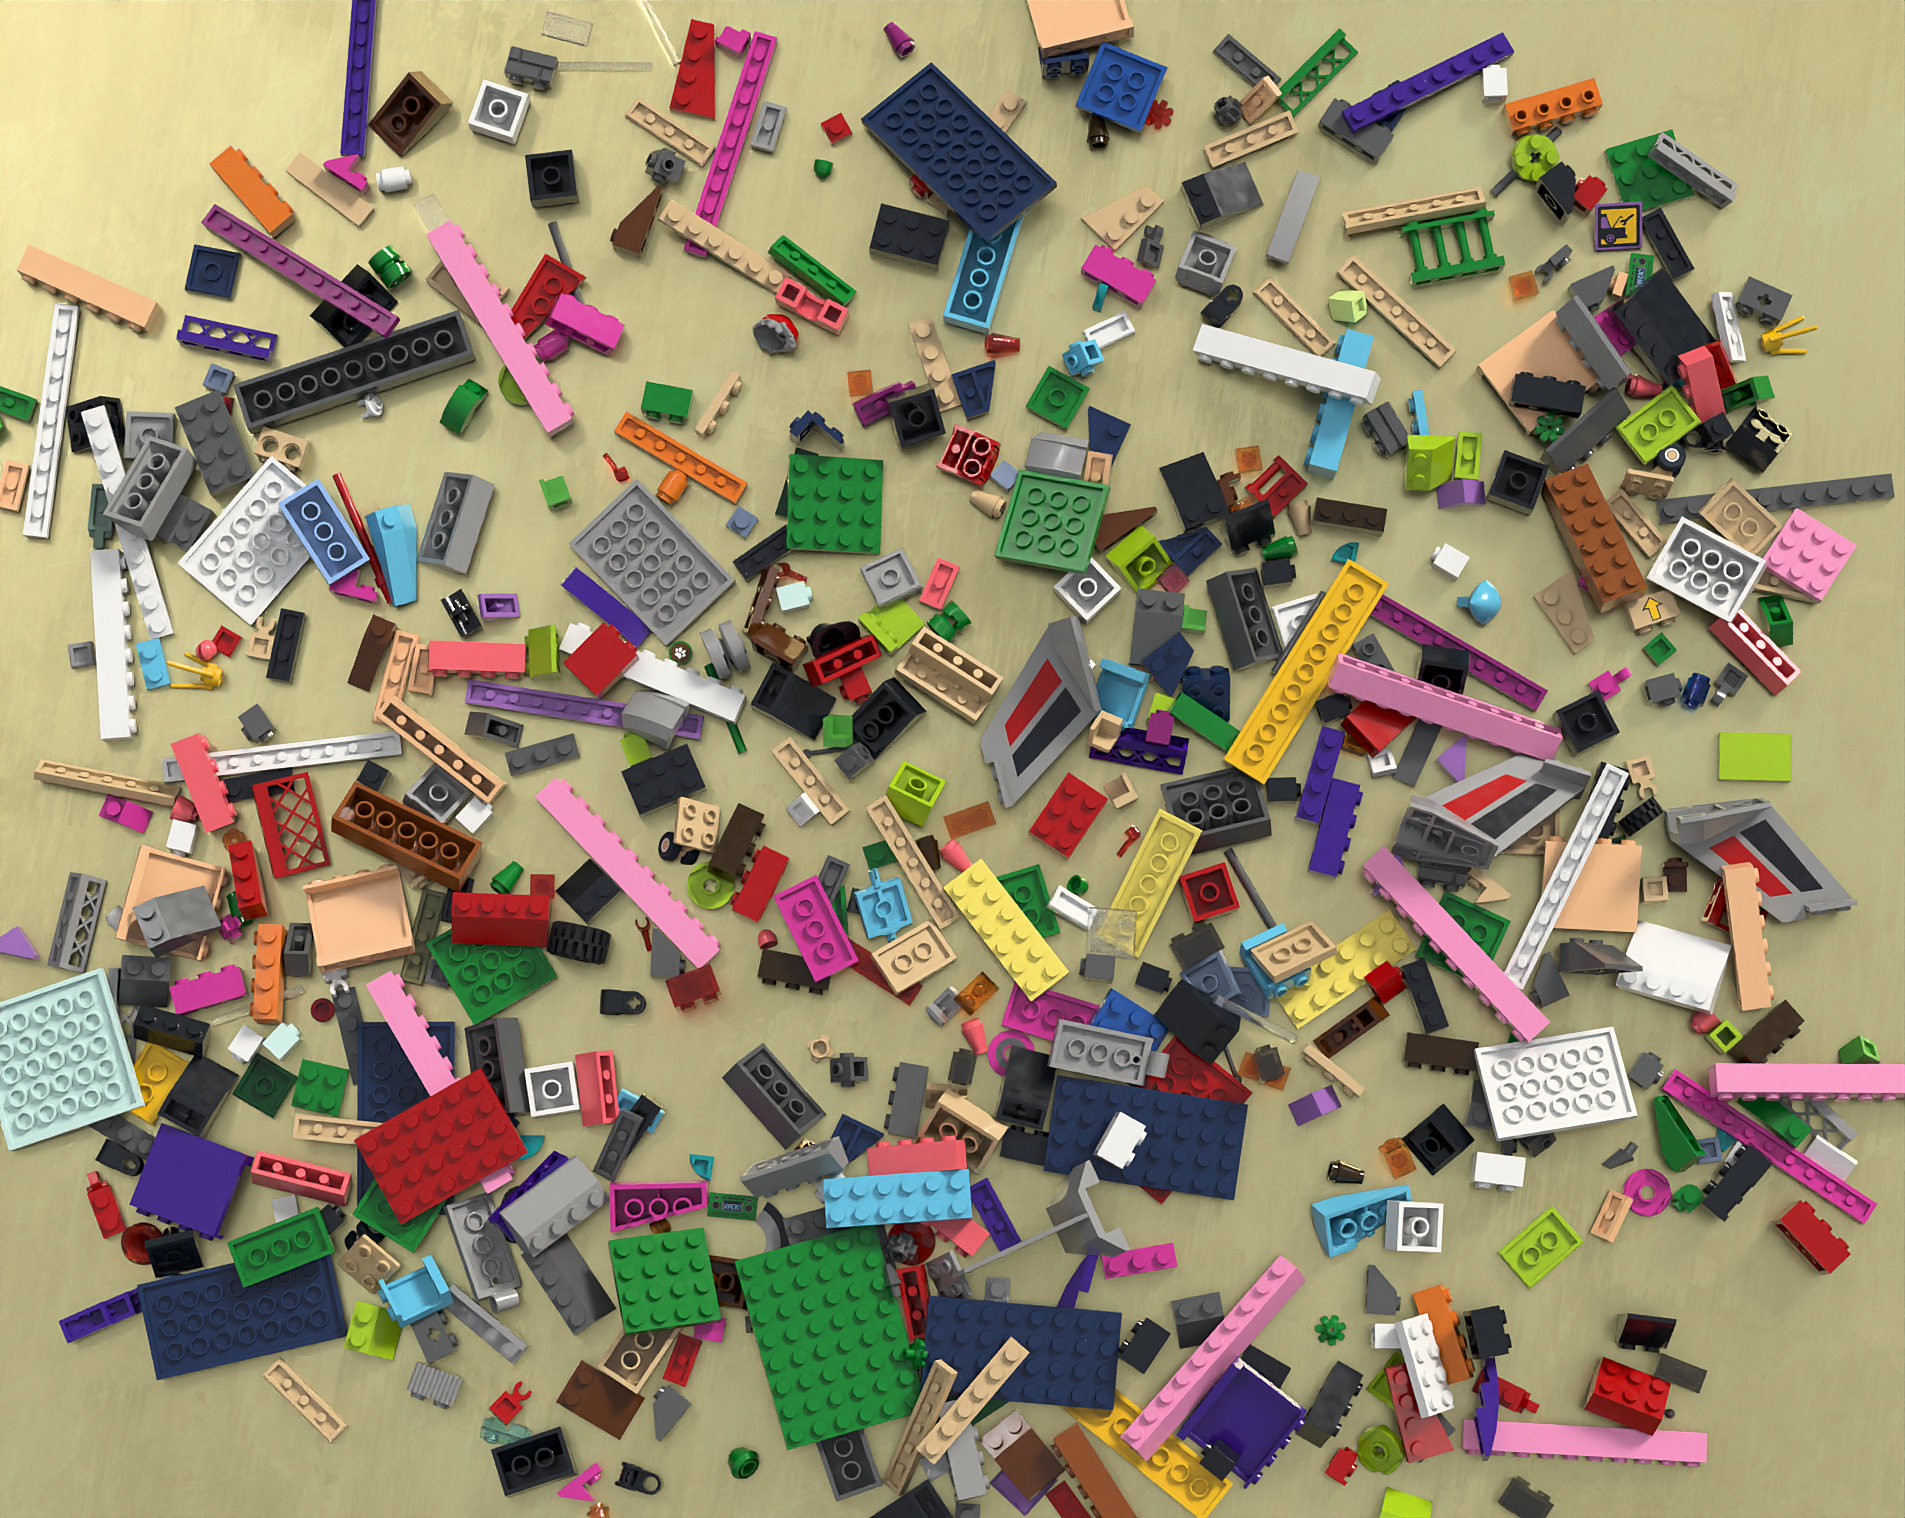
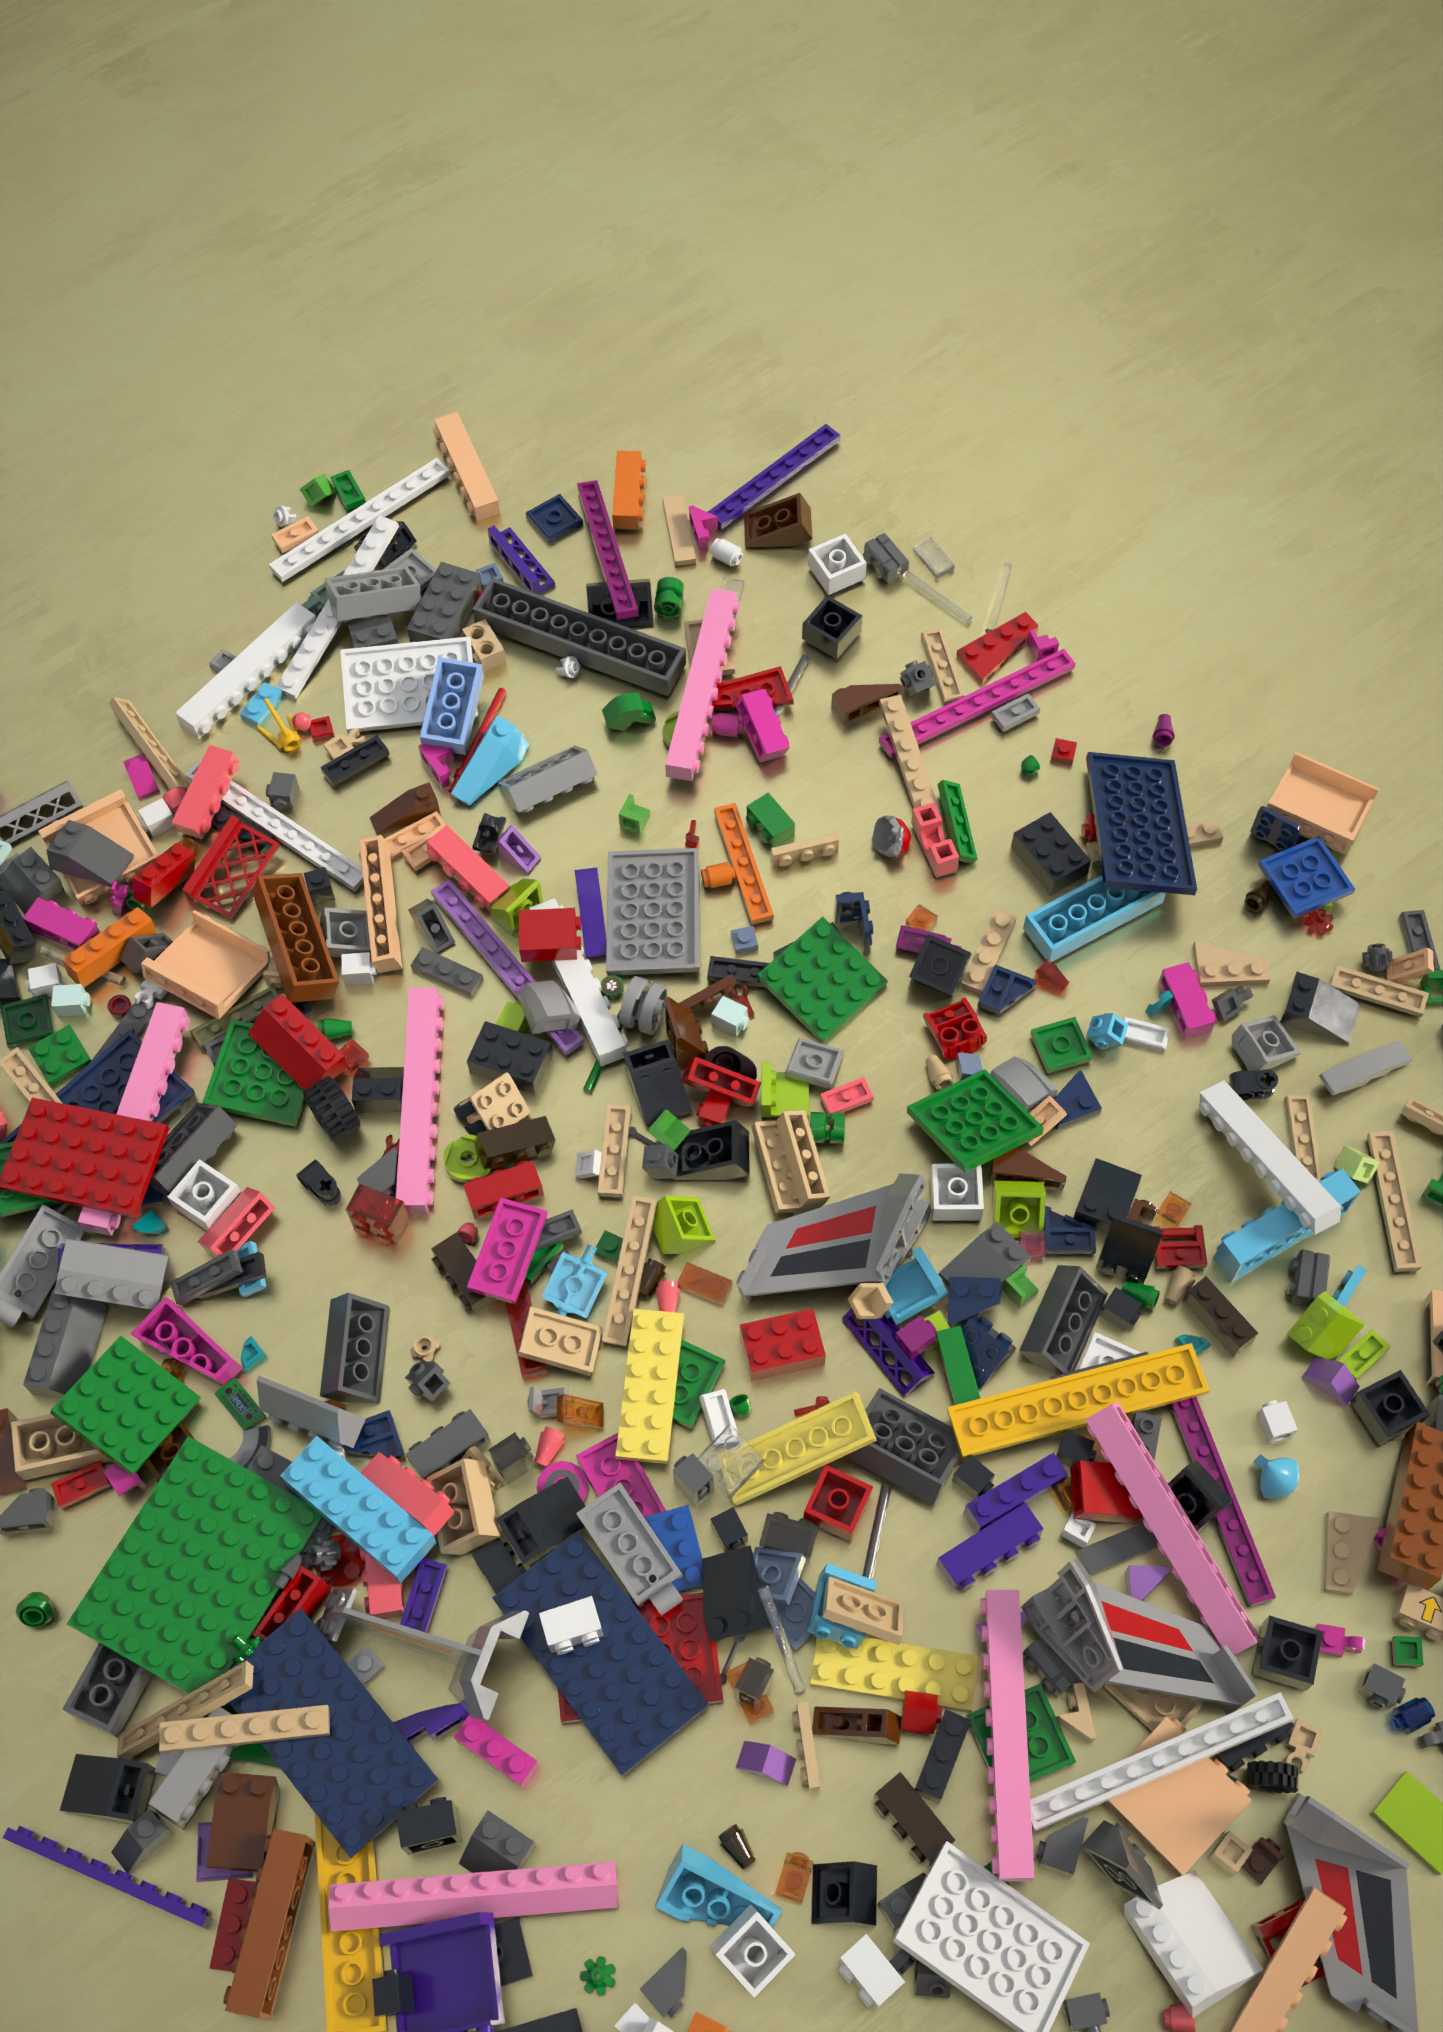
camera: 45 degrees right, 20 degrees down
tan panel [1104,773,1138,811] -> none

